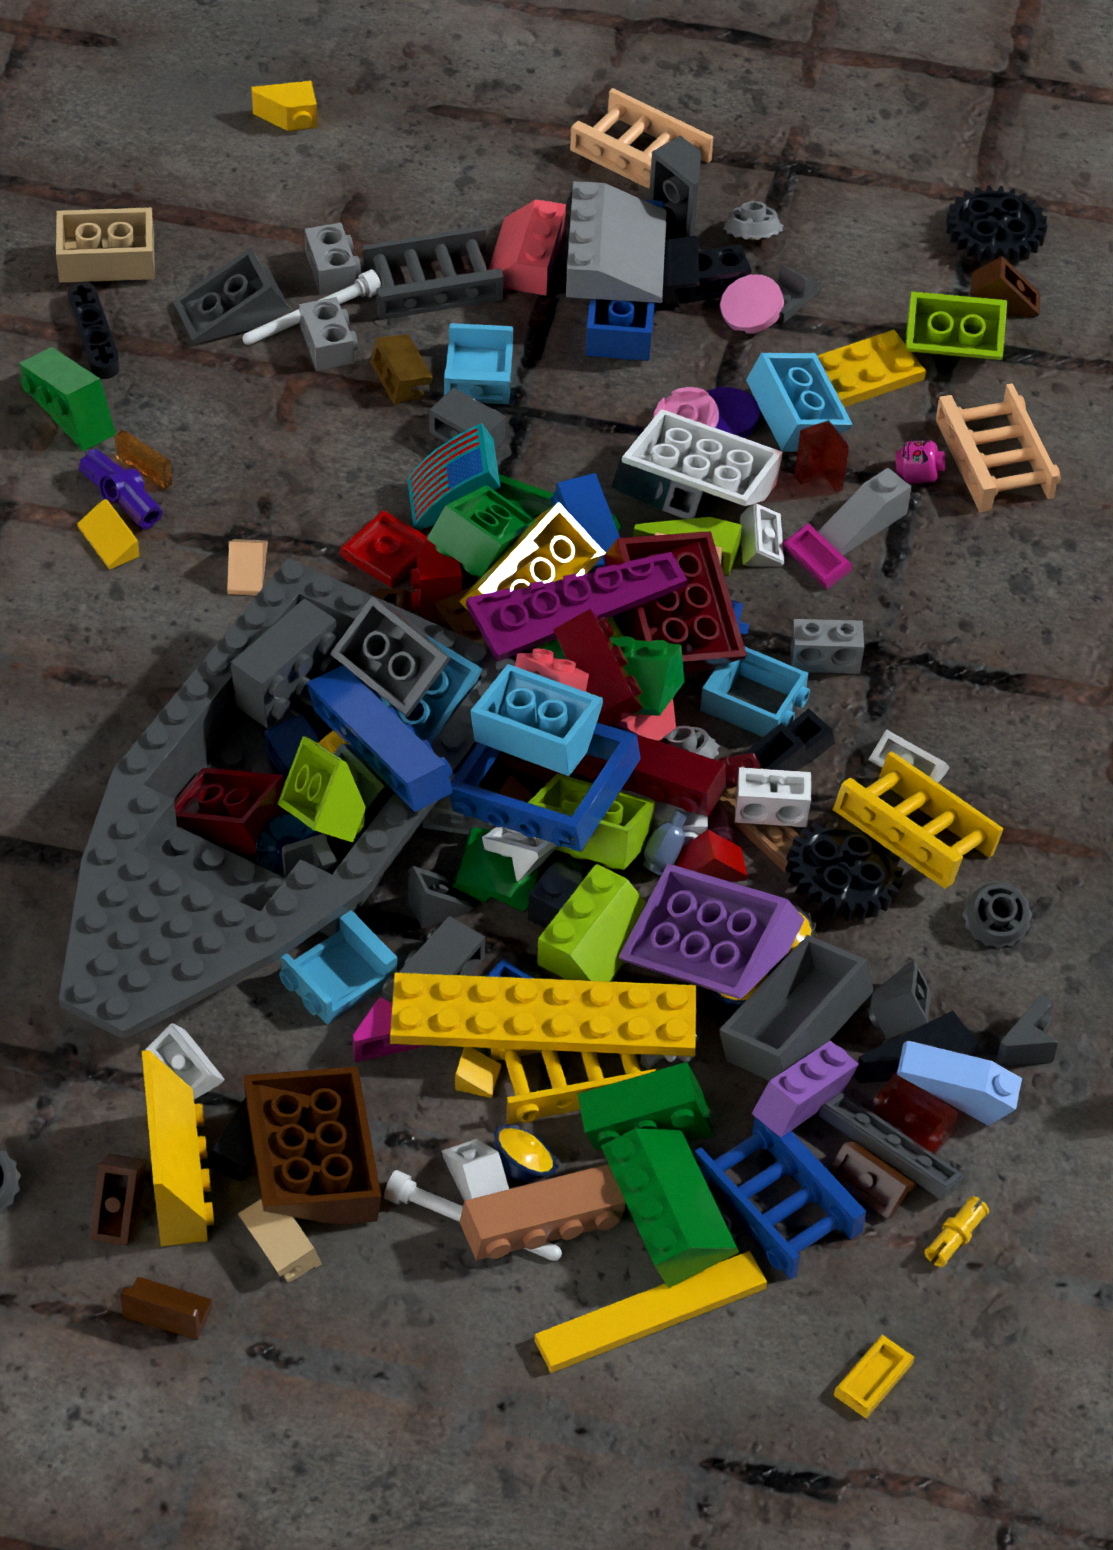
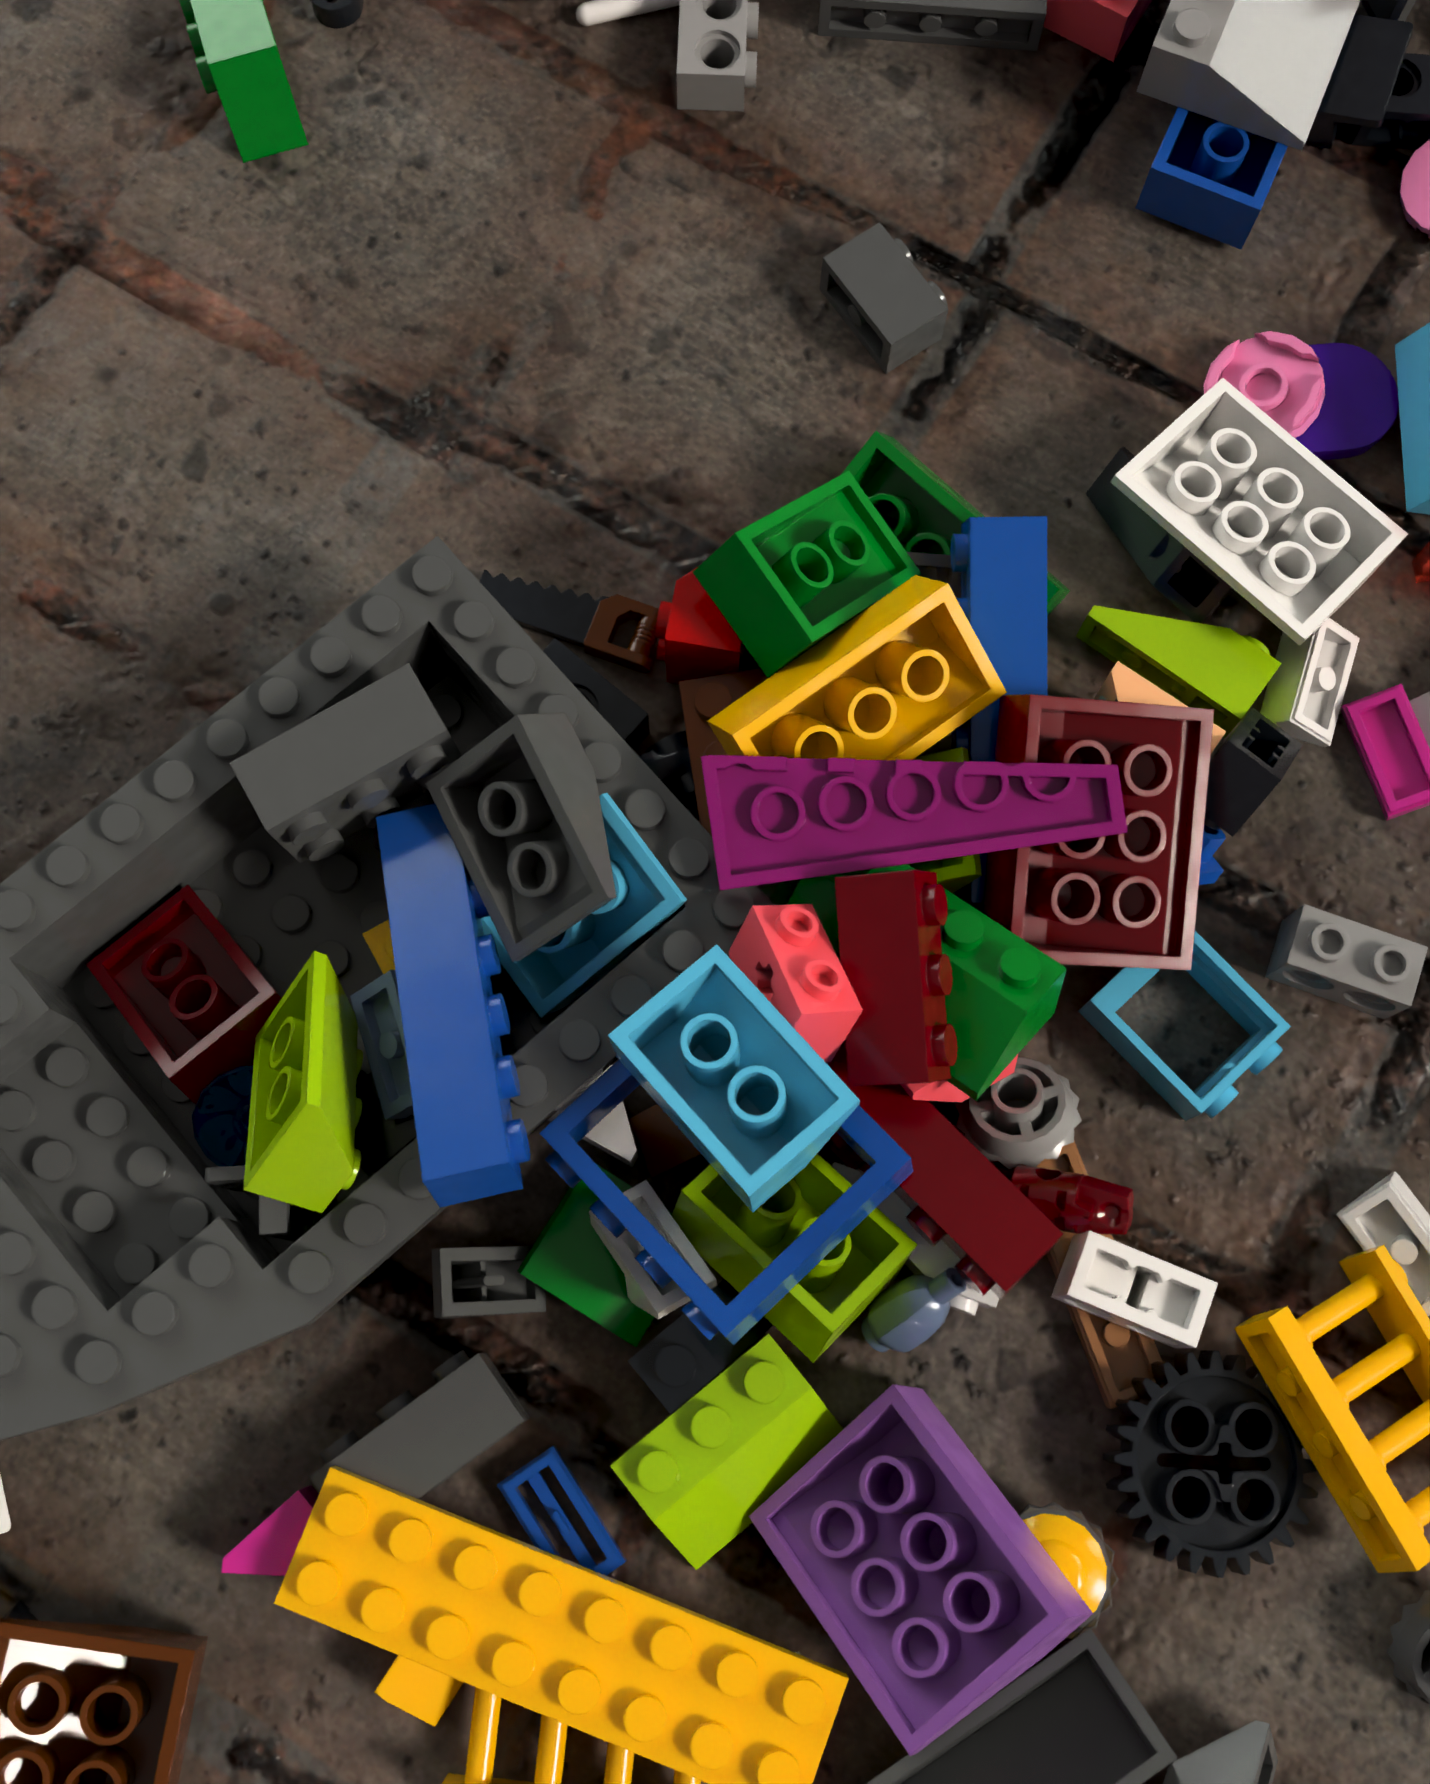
camera: 20 degrees right, 25 degrees up
yellow slope [77,499,139,570] -> none
dark purple piece [79,449,163,530] -> none
clear orange tile [114,429,172,491] -> none
light nougat slope [227,539,268,596] -> none
dark blue slope [264,714,322,780] -> none
medium azure panel [279,910,397,1024] -> none
red tile [340,510,429,588] -> none
pearl gold hinge [370,334,433,405] -> none
teal slope [407,423,500,531] -> none
medium azure panel [444,323,513,405] -> none
red slope [673,830,748,882] -> none
clear pink pin [708,804,735,843] -> none
black slope [744,708,835,771] -> none
none -> black brick [1204,708,1303,837]

